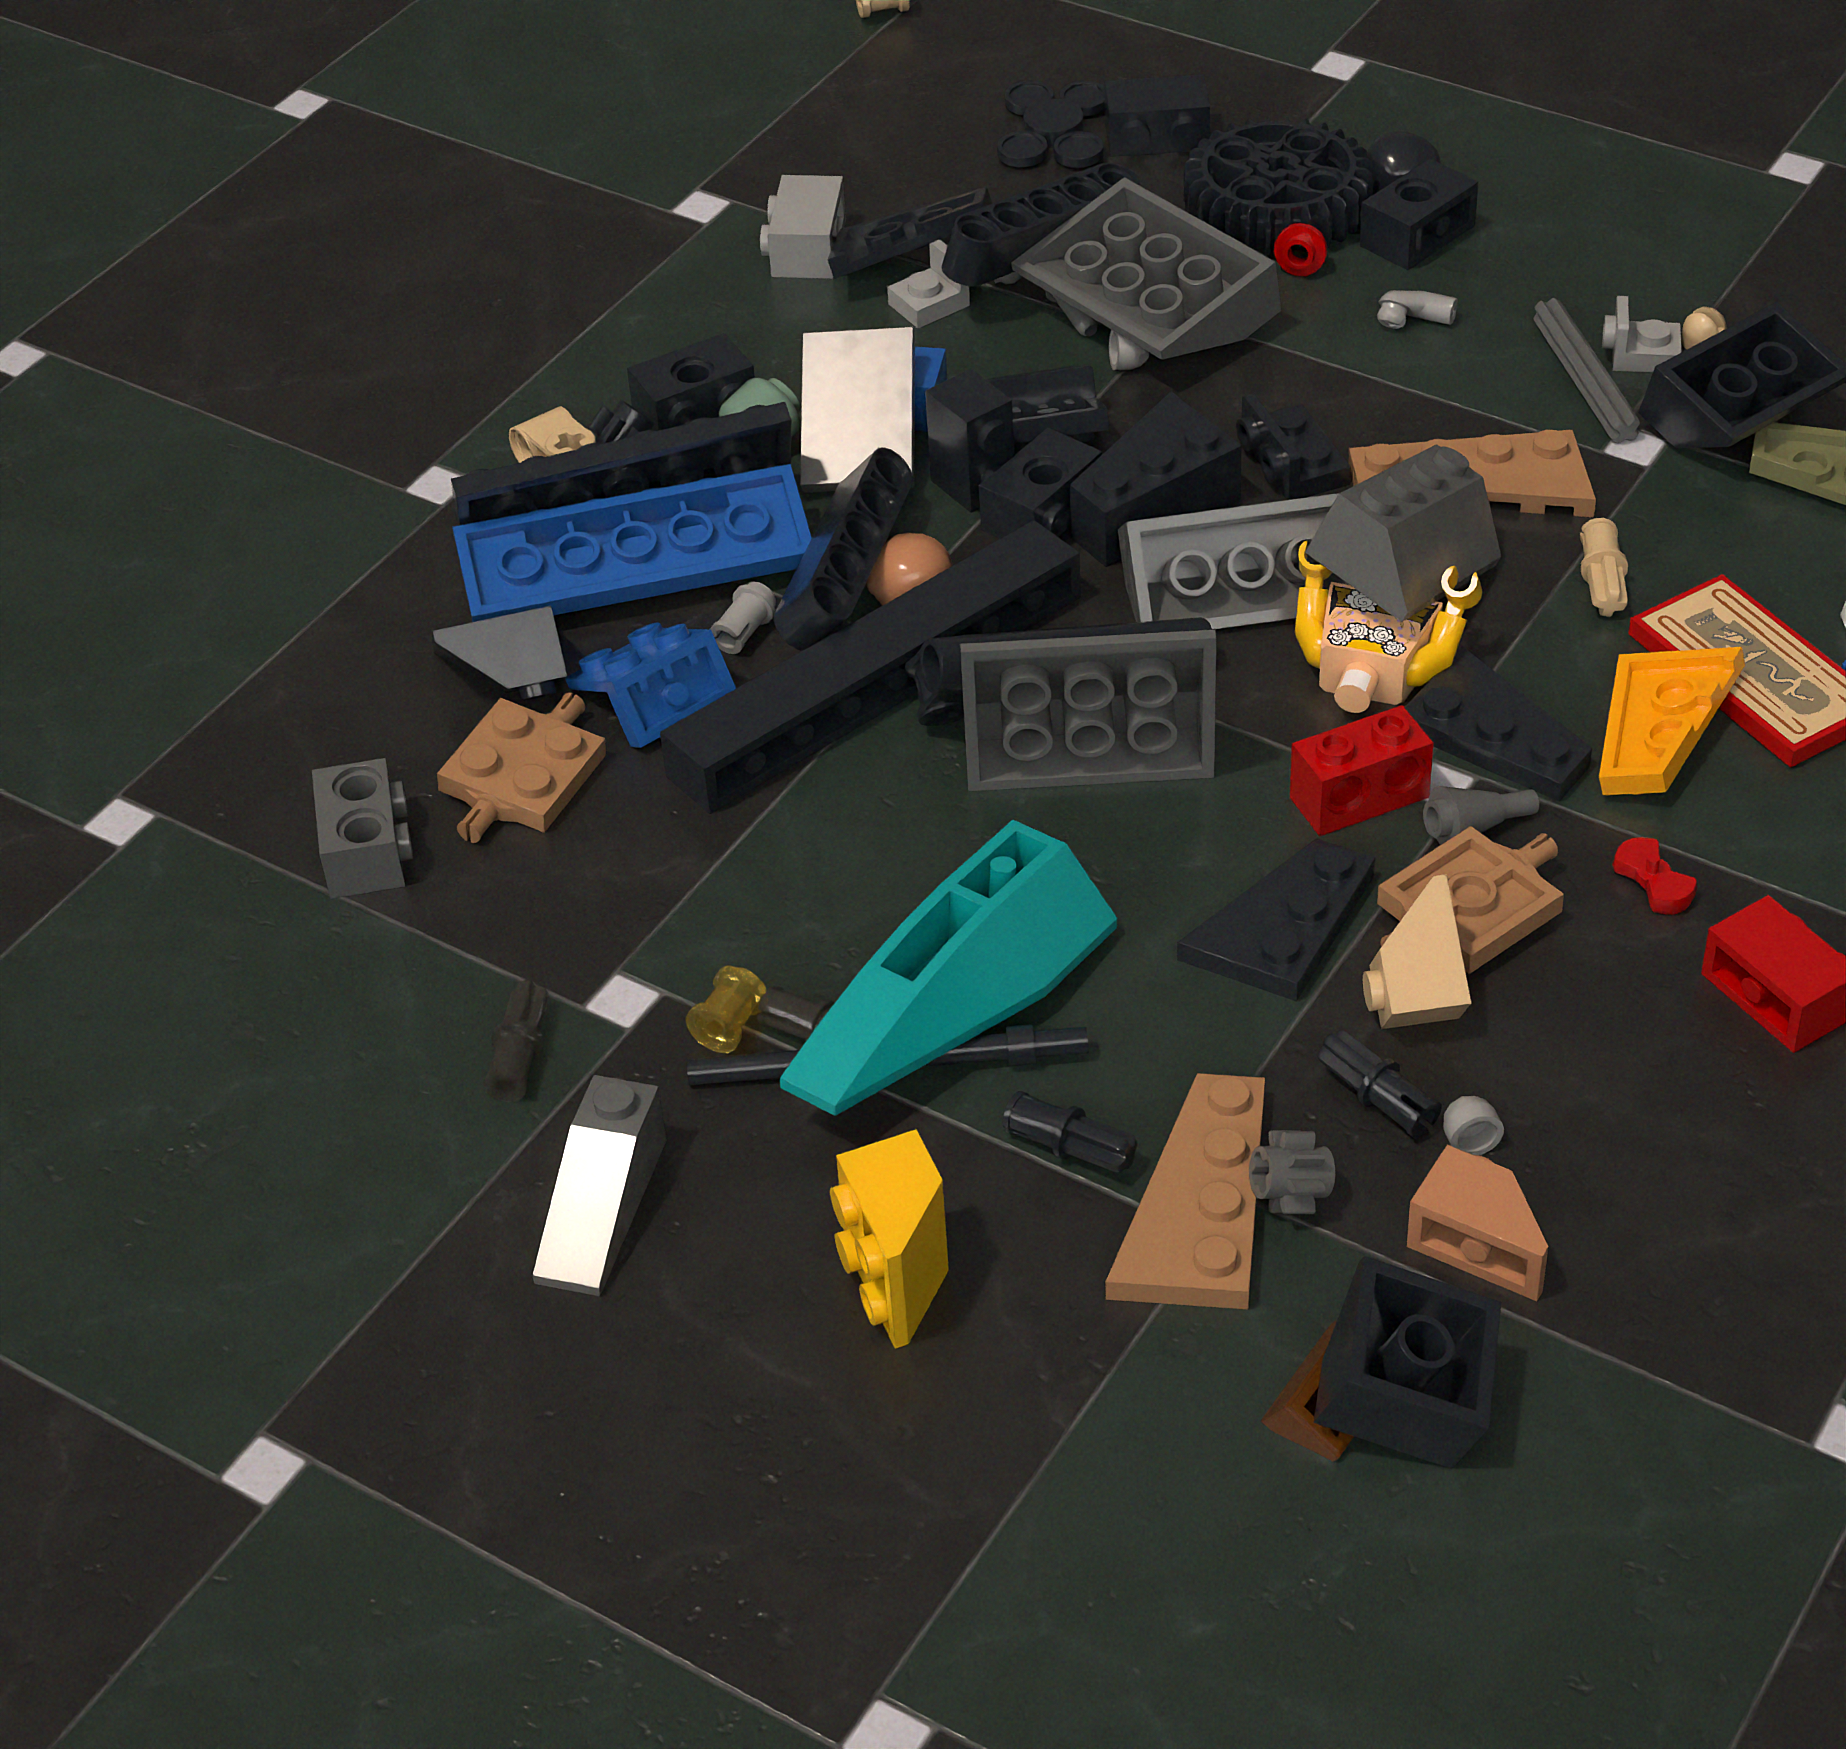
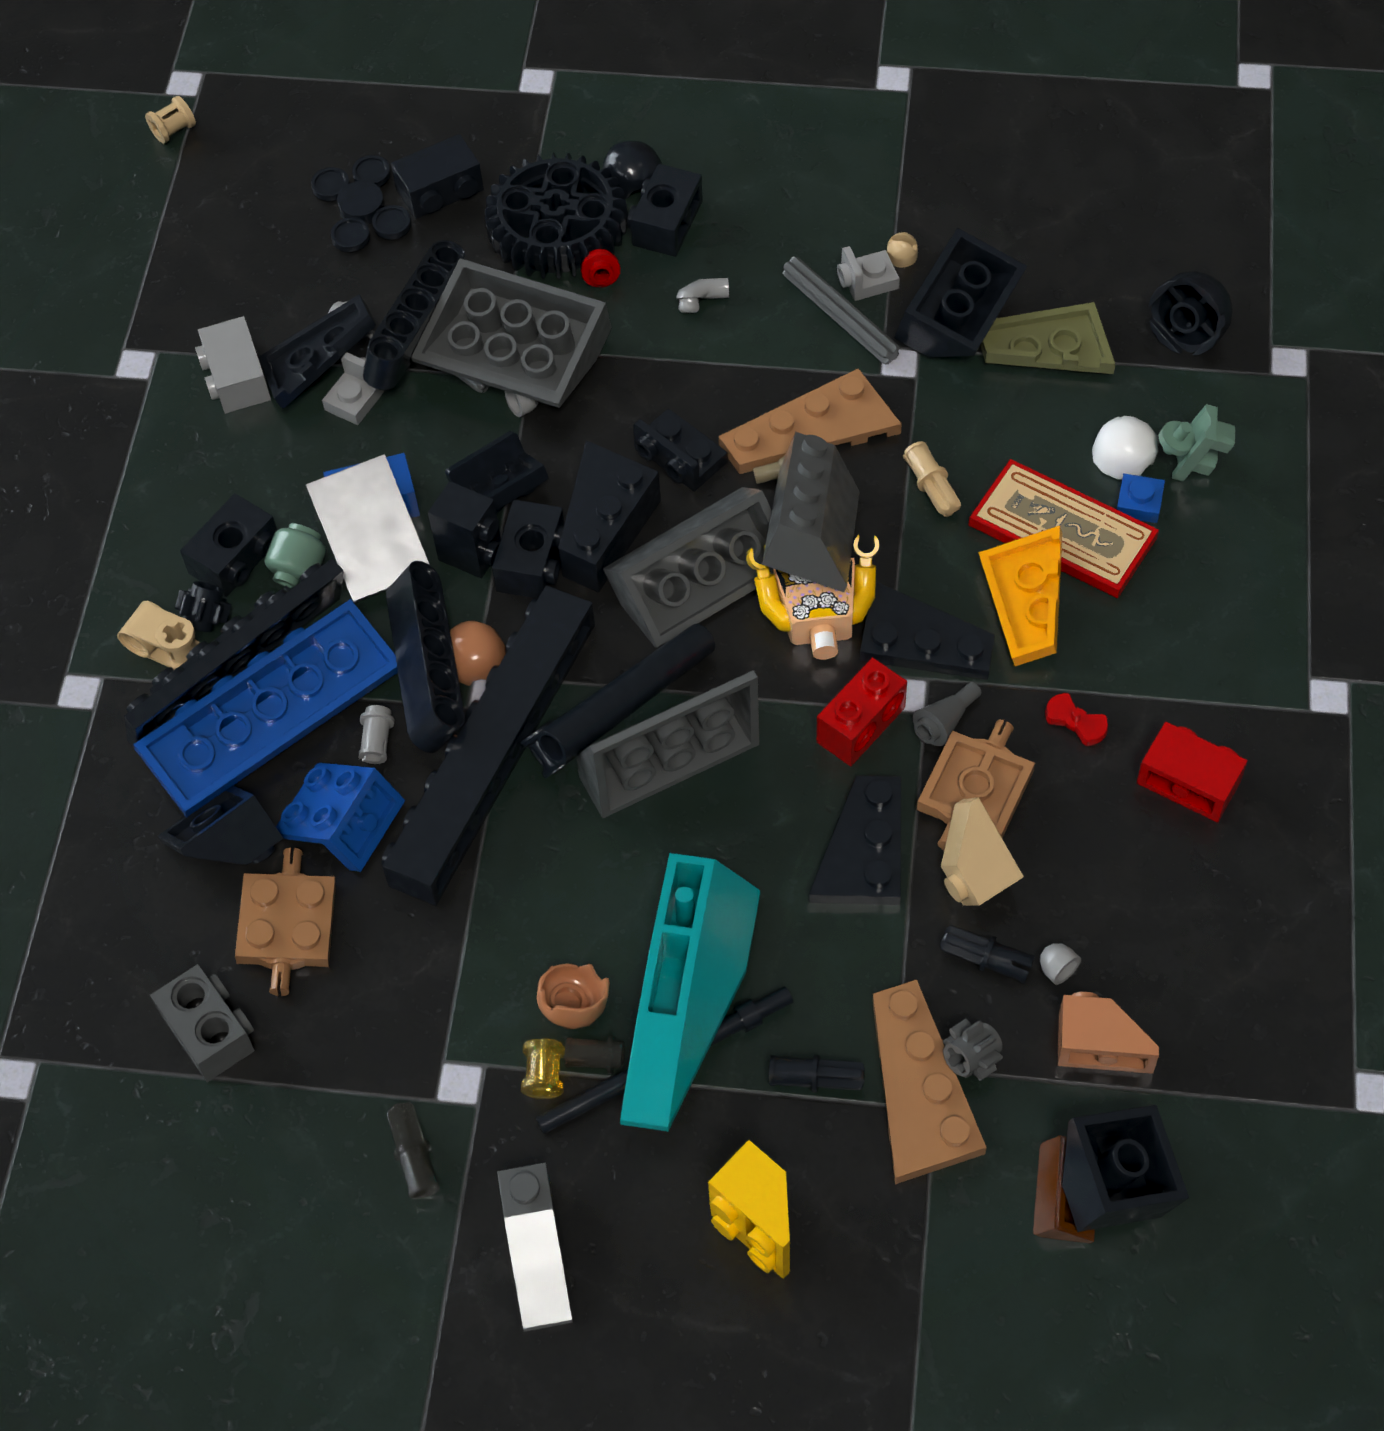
camera: 25 degrees left, 15 degrees up
none -> nougat hair [536,963,610,1029]

